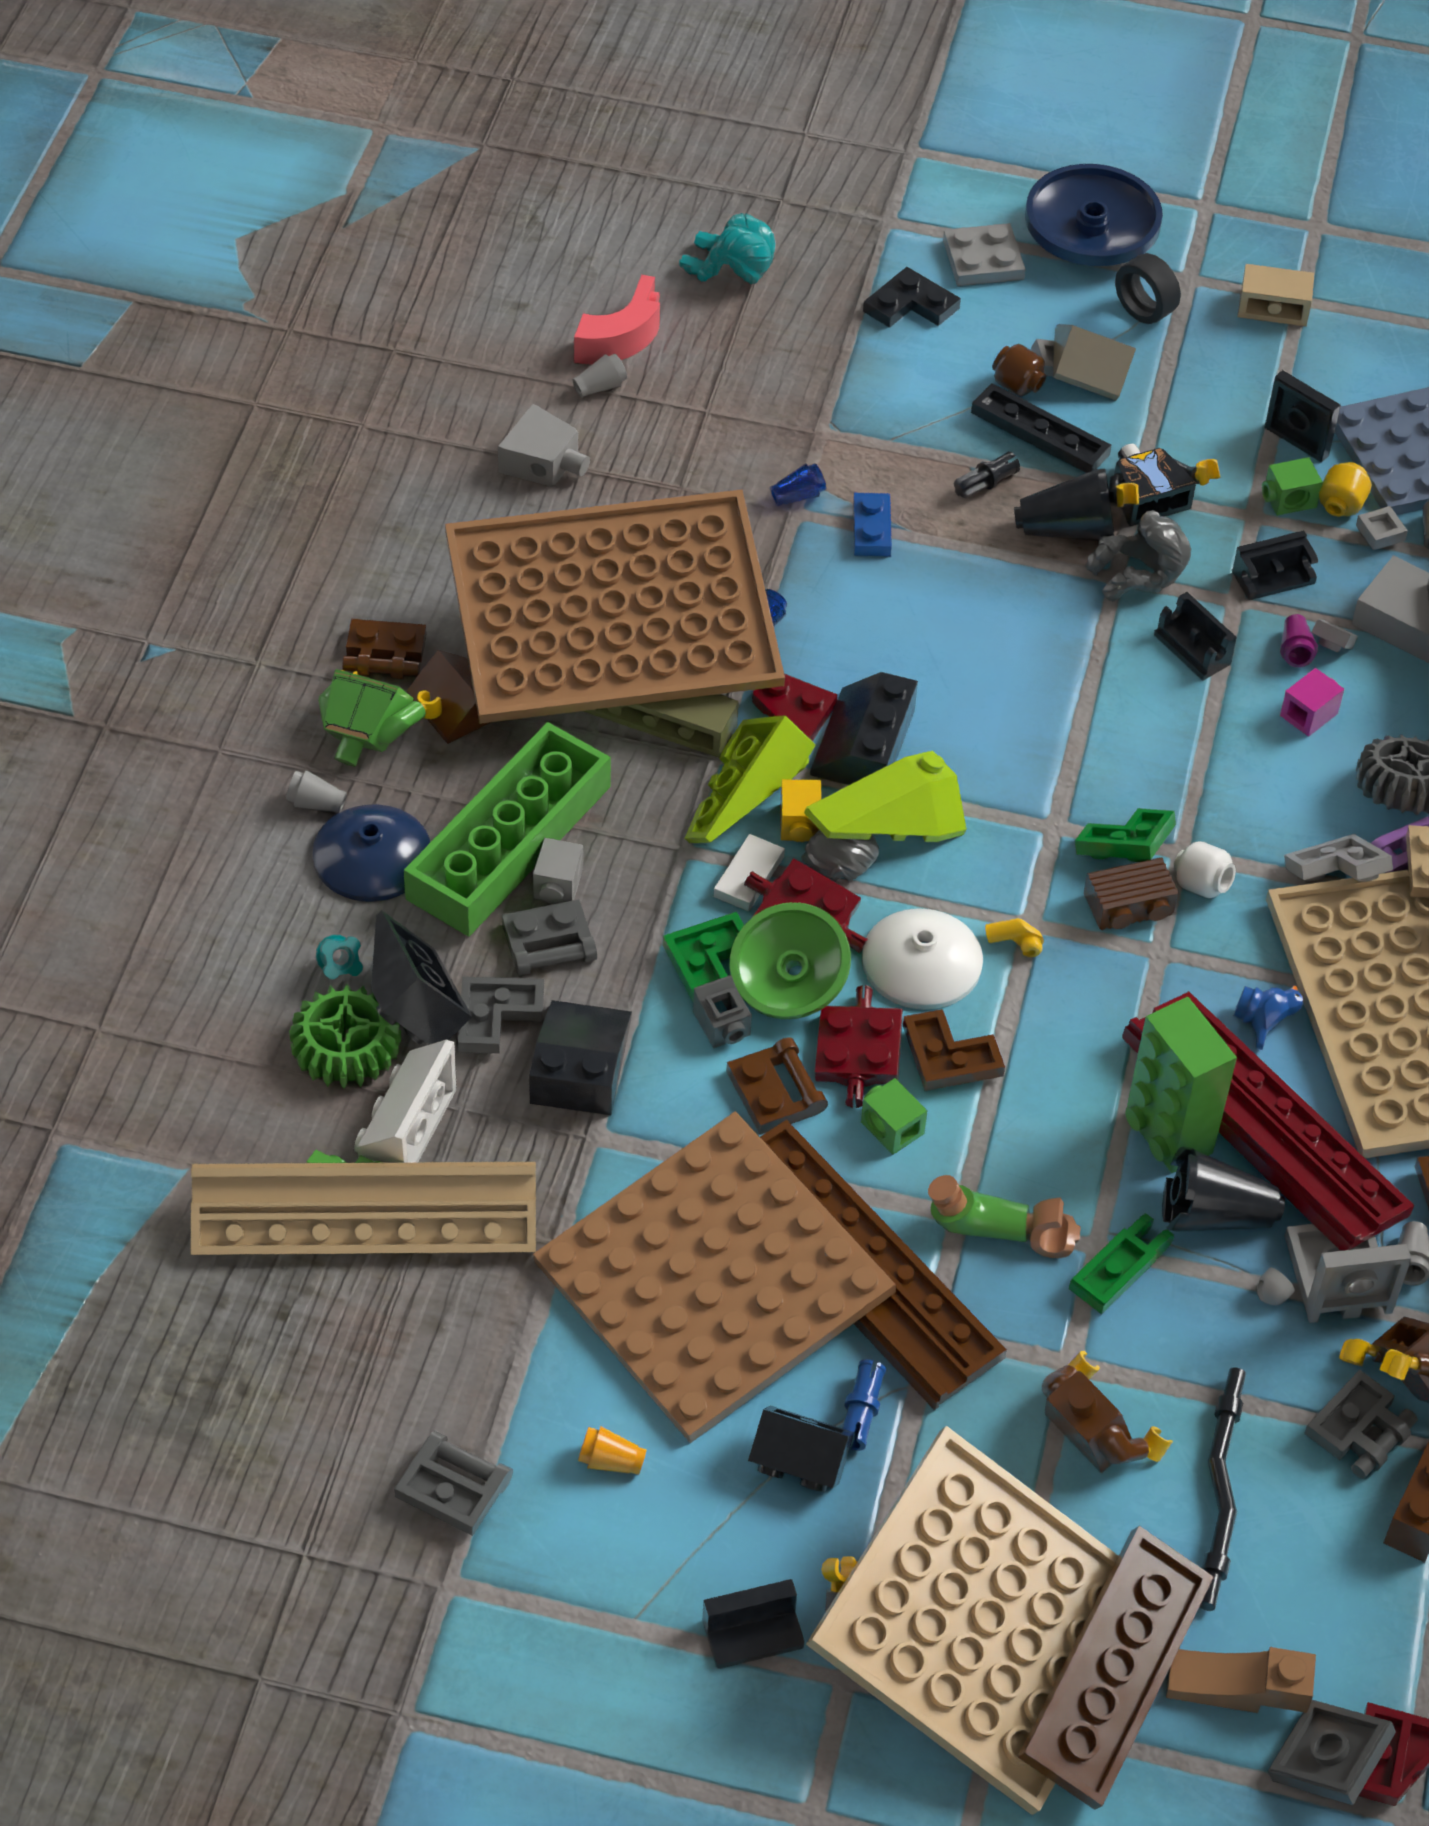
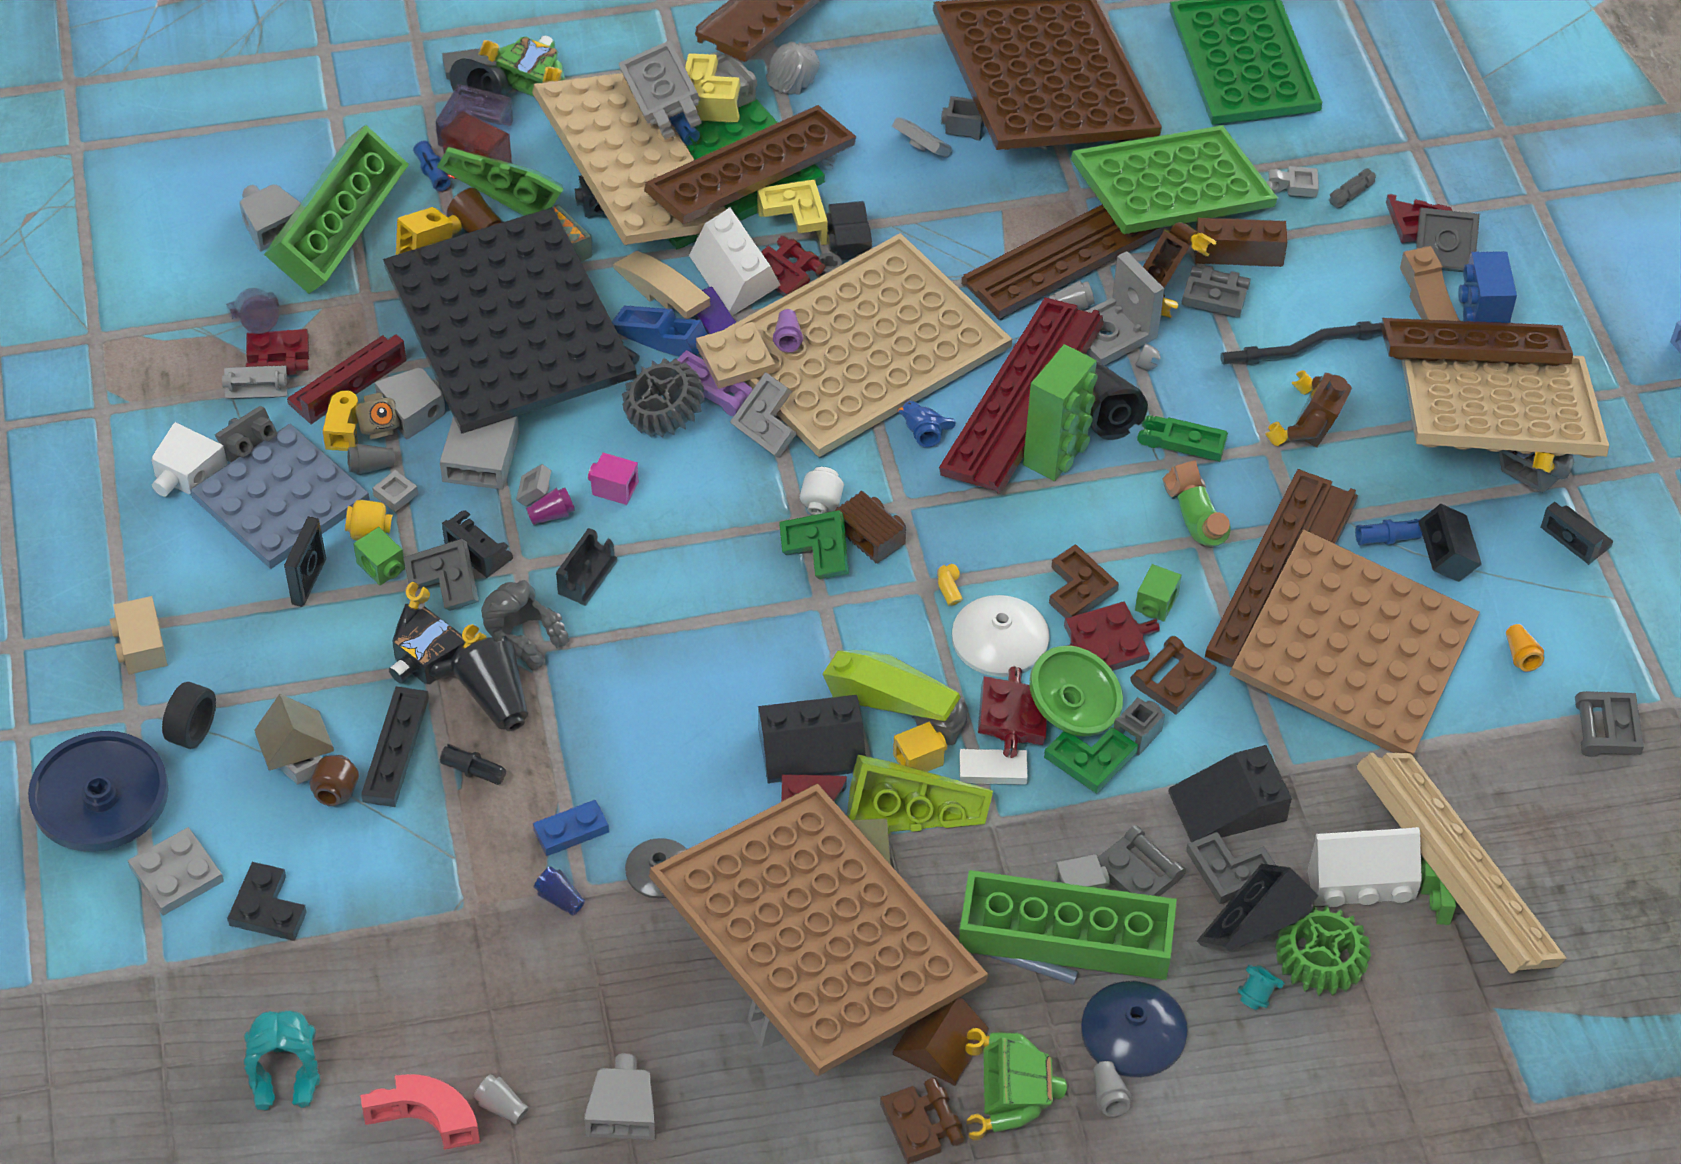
camera: 115 degrees left, 0 degrees up
none -> dark grey plate [403,539,479,611]
none -> dark grey dish [625,838,687,898]
none -> blue brick [1458,251,1517,323]

